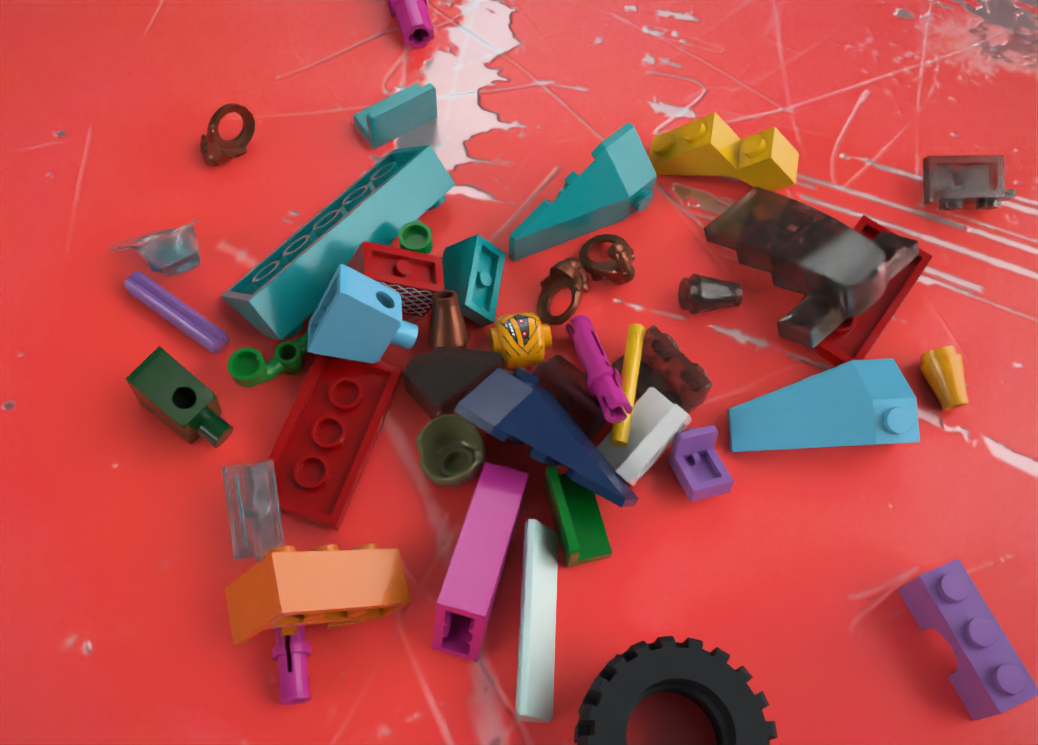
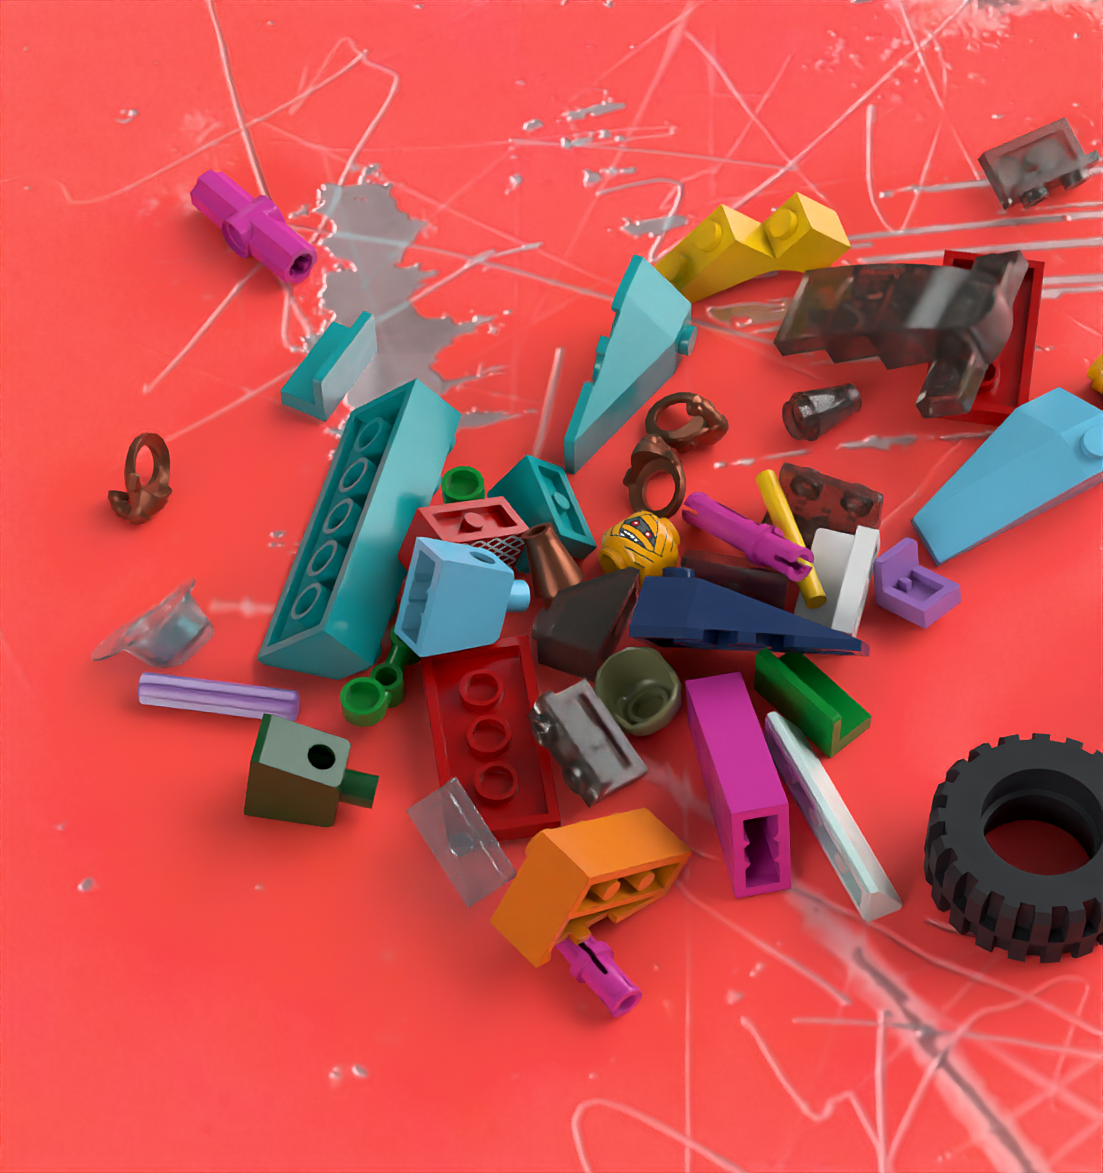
camera: 20 degrees left, 10 degrees down
none -> clear smoke bracket [527,679,648,808]

